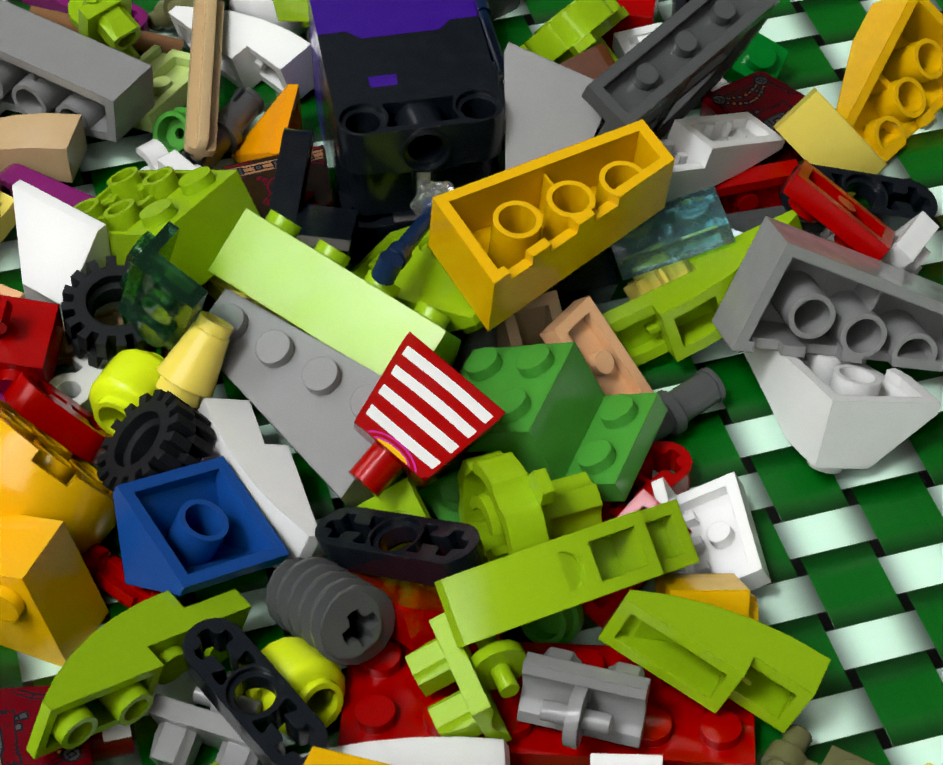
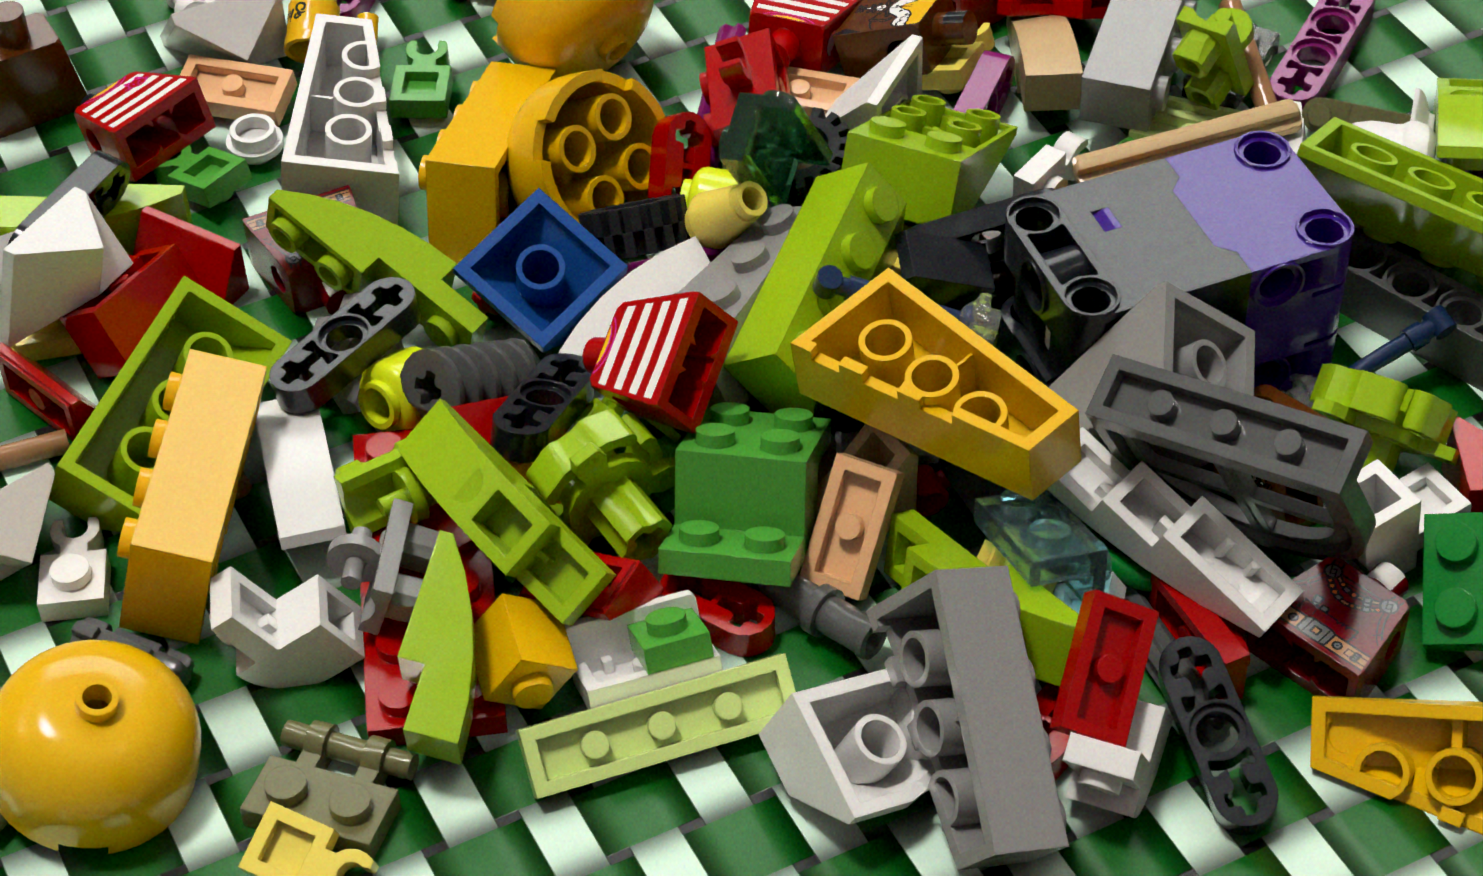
camera: 80 degrees right, 0 degrees up
light yellow slope [773,87,887,197] -> none
none -> yellowish green plate [515,653,796,799]
none -> bright green plate [627,607,714,675]

